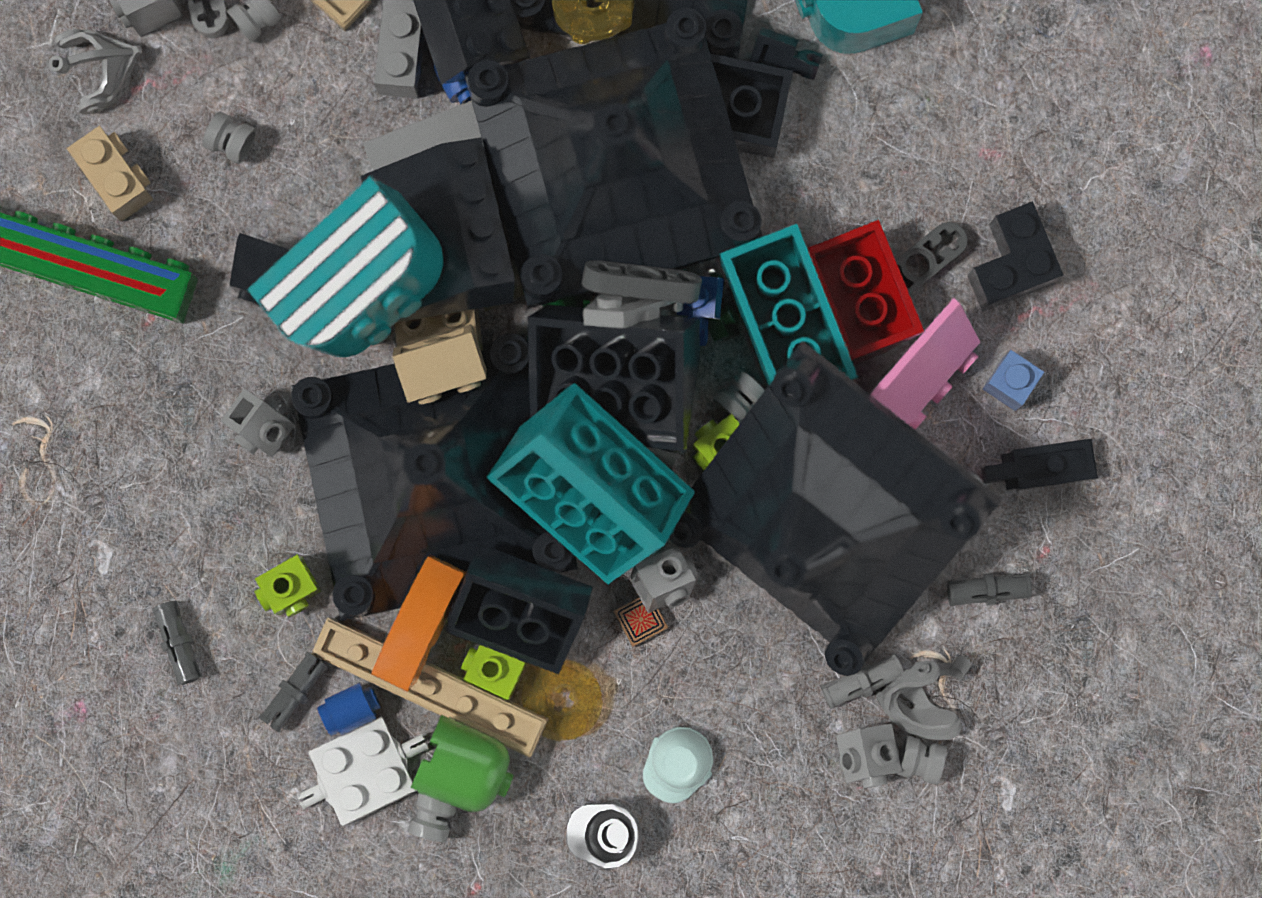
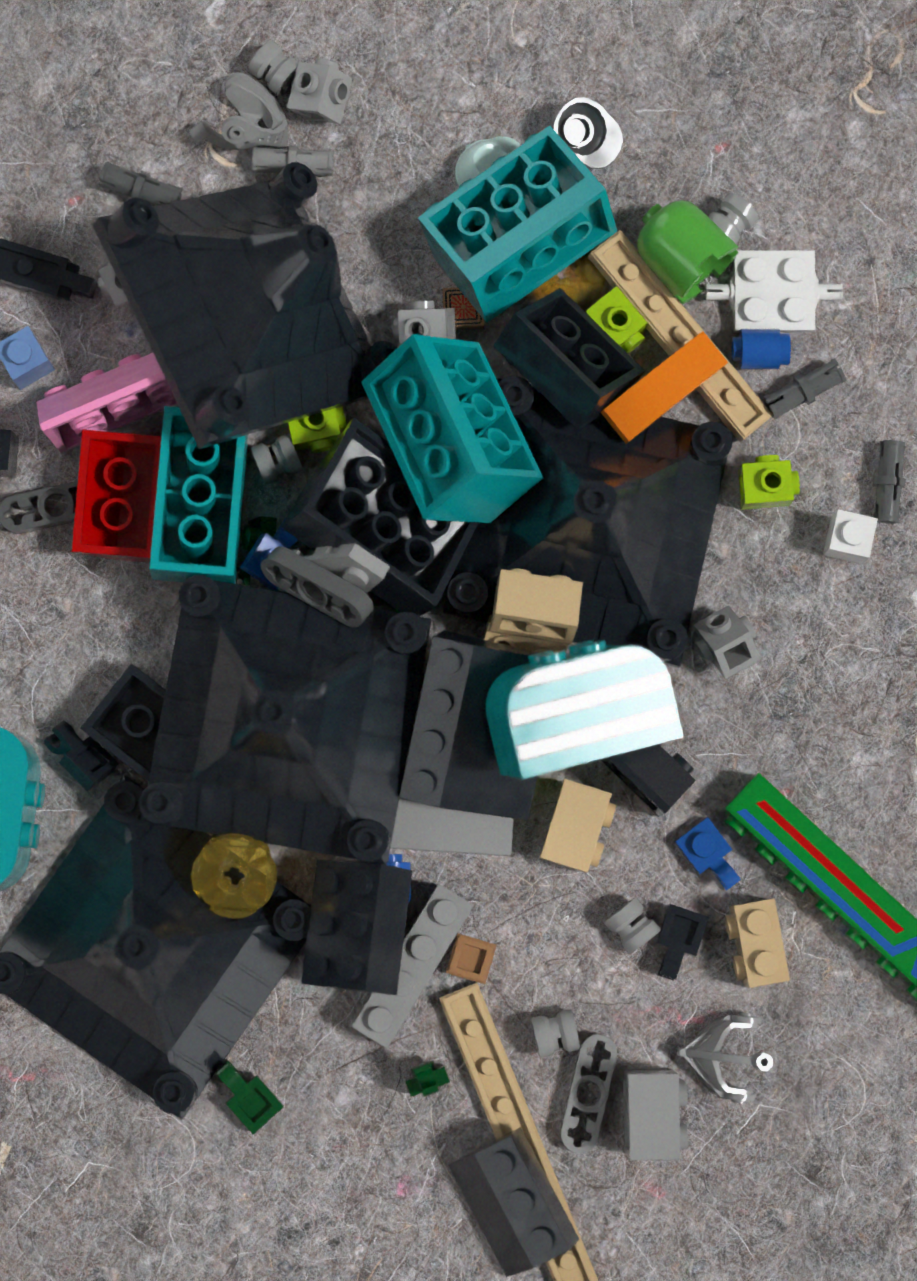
camera: 155 degrees left, 0 degrees up
none -> teal brick [418,125,617,323]
none -> medium nougat tile [446,933,497,984]
none -> tan brick [539,779,616,873]
none -> black plate [656,904,709,980]
none -> blue plate [674,817,741,891]
none -> white brick [823,509,878,564]

